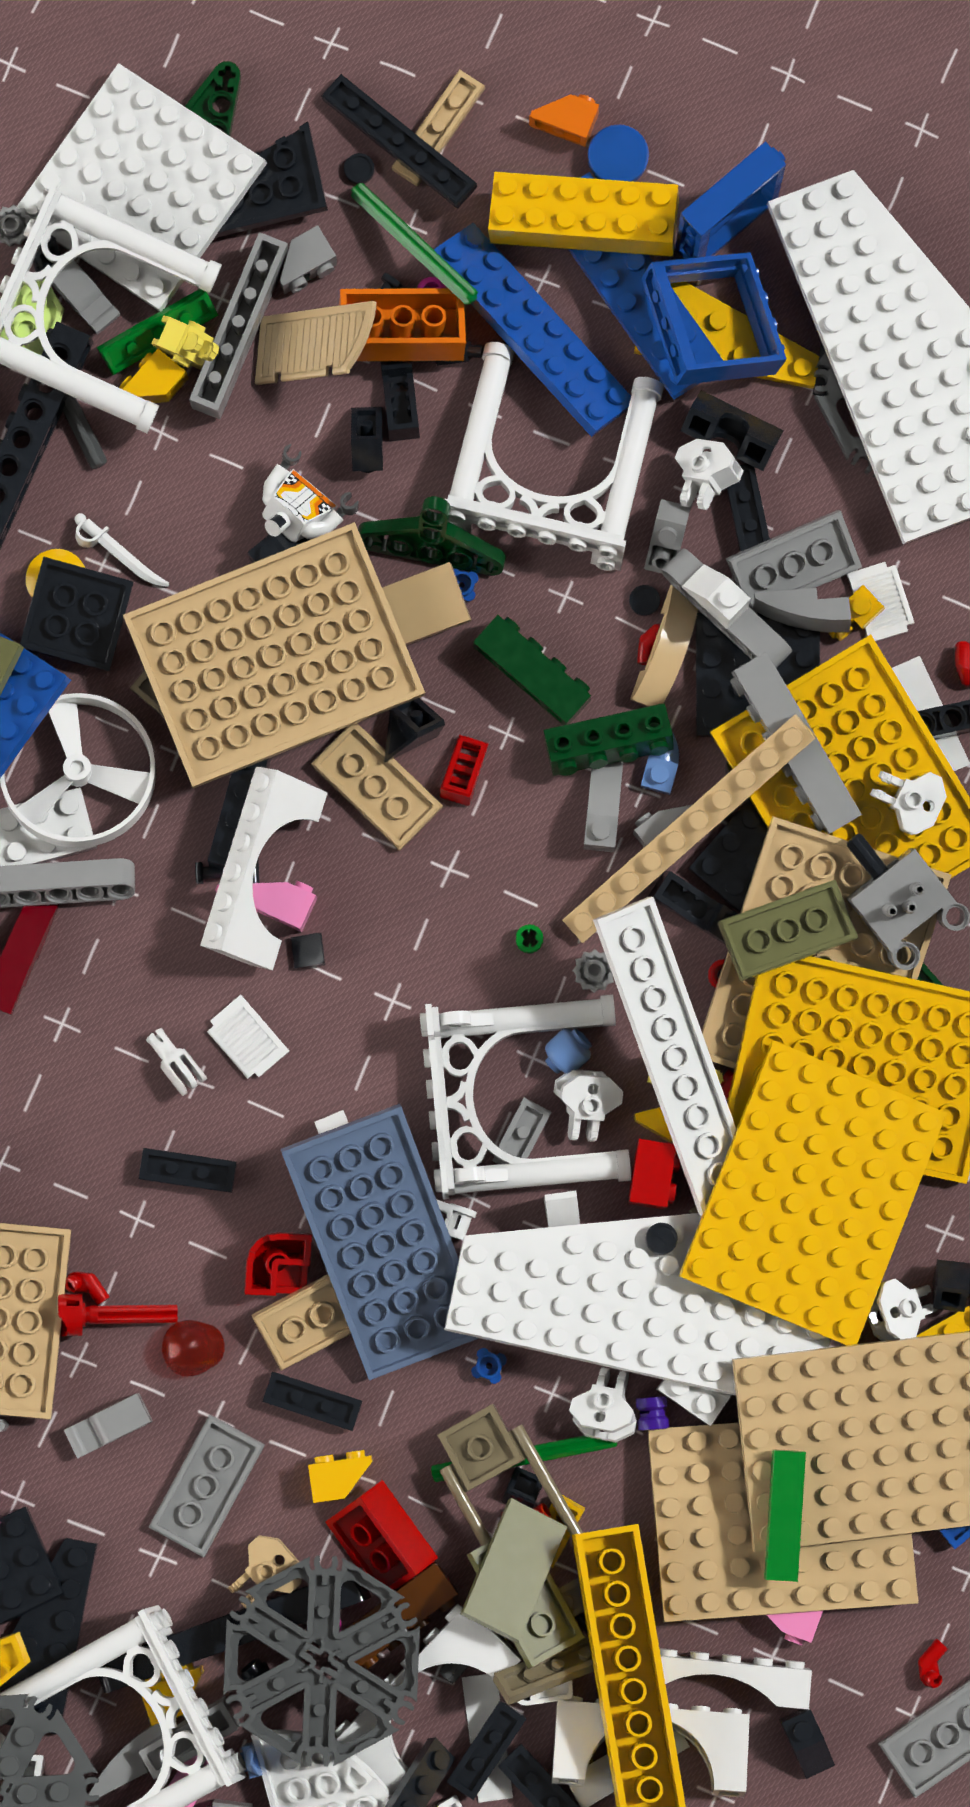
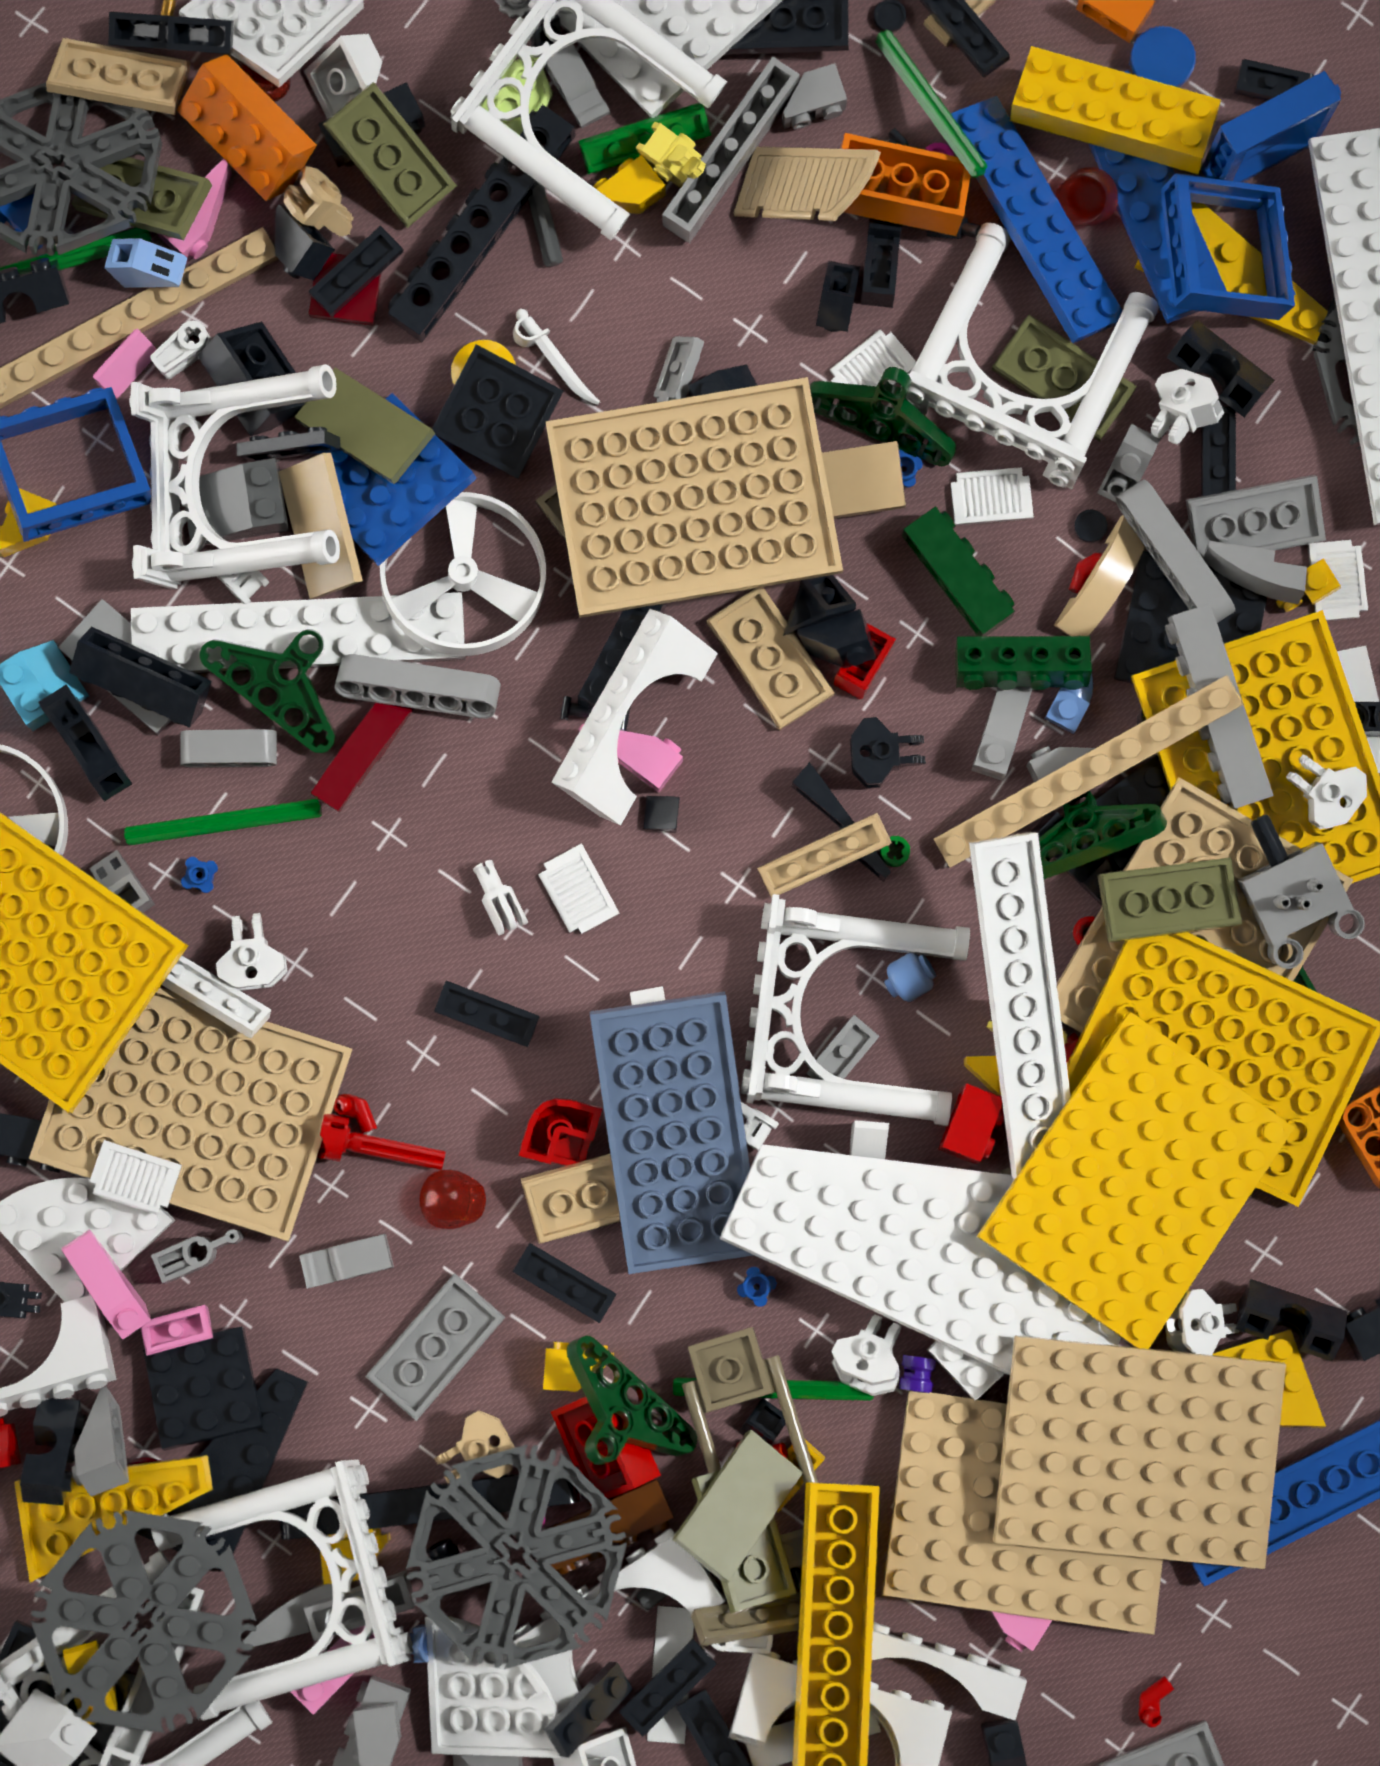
camera: 10 degrees right, 0 degrees up
white torso [262,444,359,542] -> none
white hinge [554,1069,623,1142] -> none
light grey piece [572,949,614,993] -> none
black piece [645,1222,678,1255] -> none
white slope [682,564,751,629] -> none
green tile [764,1449,806,1582] -> none
none -> dark green beam [567,1335,697,1465]
none -> light grey hinge [653,336,704,403]
none -> tan tile [757,813,892,898]
none -> black slope [791,762,891,882]
none -> black slope [797,609,876,668]
none -> white window [830,329,916,386]
none -> black hinge [850,717,926,789]
none -> white window [950,467,1033,526]
none -> olive tile [991,314,1137,442]
none -> dark green beam [1038,790,1167,880]
none -> clear red hat [1055,167,1118,227]
none -> black hinge [1234,59,1315,101]

